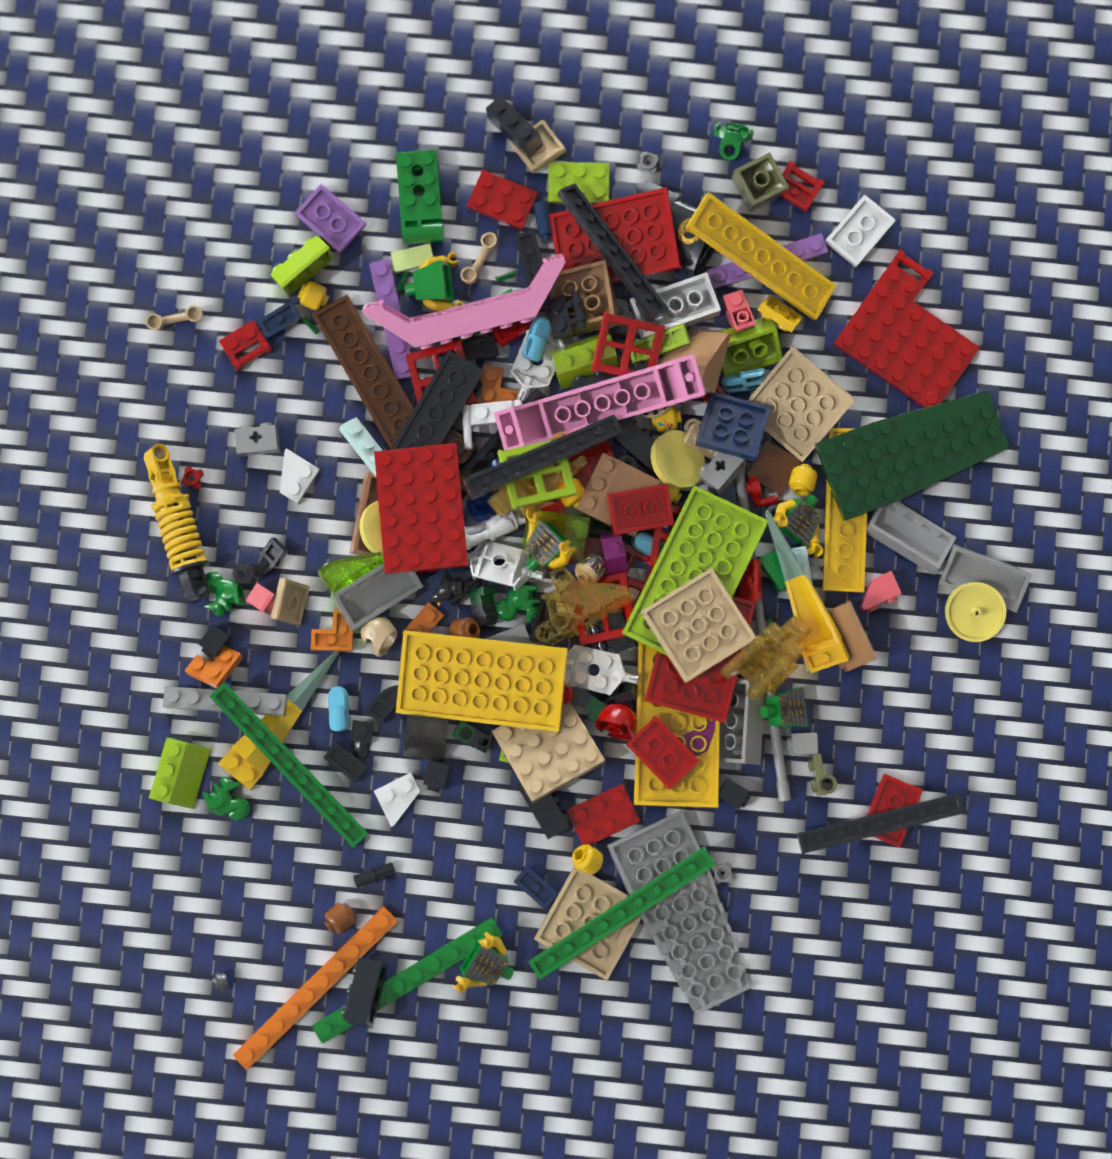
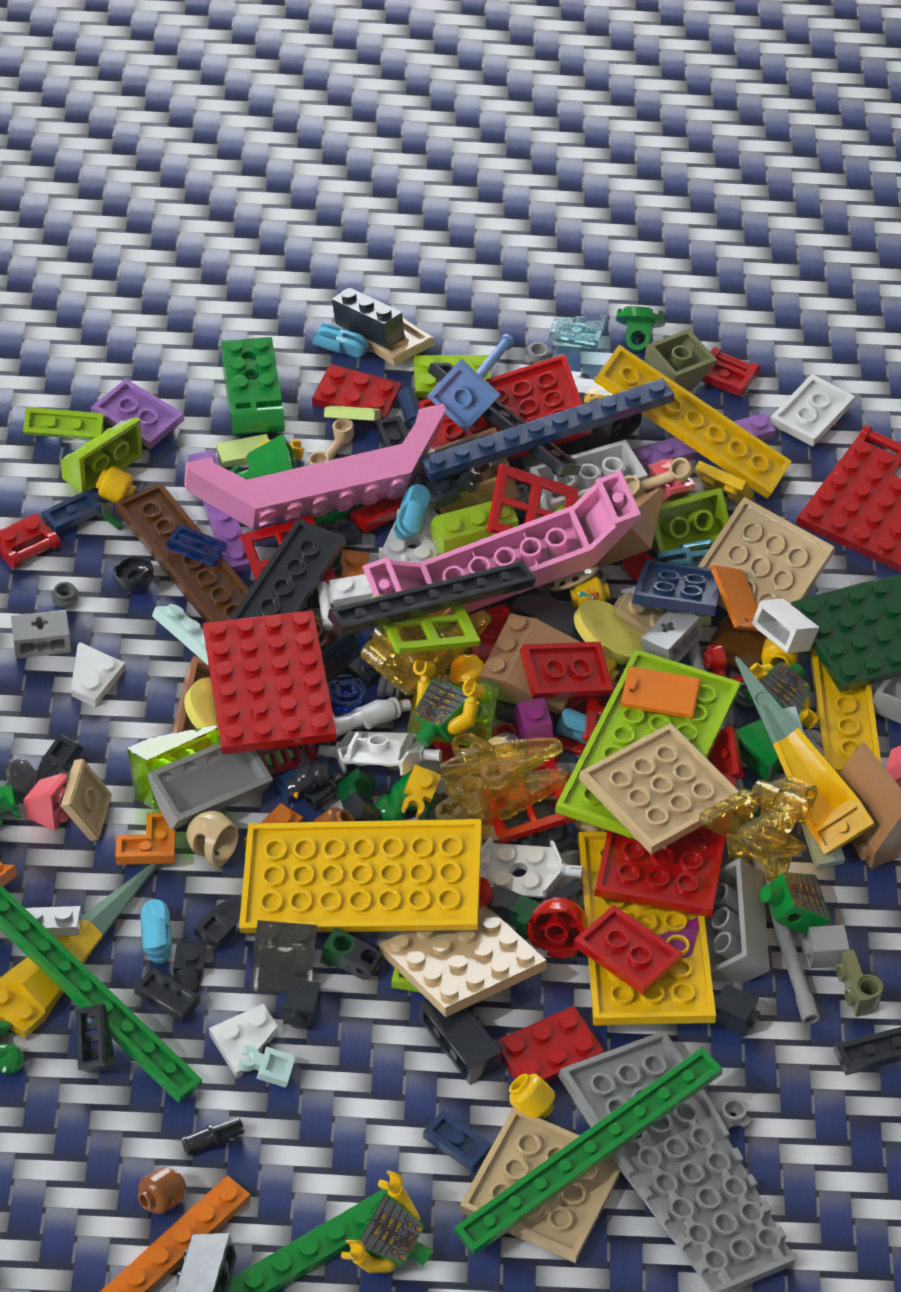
camera: 10 degrees left, 35 degrees down
none -> lime plate [23,407,105,440]
none -> dark grey plate [51,582,79,607]
none -> black slope [76,1004,115,1073]
none -> black hair [112,556,154,593]
none -> clear blue tile [166,524,227,566]
none -> light aqua plate [237,1045,296,1088]
none -> medium azure arm [312,323,369,357]
none -> yellowish green tile [324,406,381,421]
none -> yellow plate [401,764,441,819]
none -> dark blue plate [420,378,675,482]
none -> medium blue tile [427,334,514,432]
none -> clear light blue wing [549,314,608,349]
none -> orange container [620,666,701,719]
none -> tan bar [624,457,692,498]
none -> orange container [710,564,760,632]
none -> white piece [751,599,819,653]

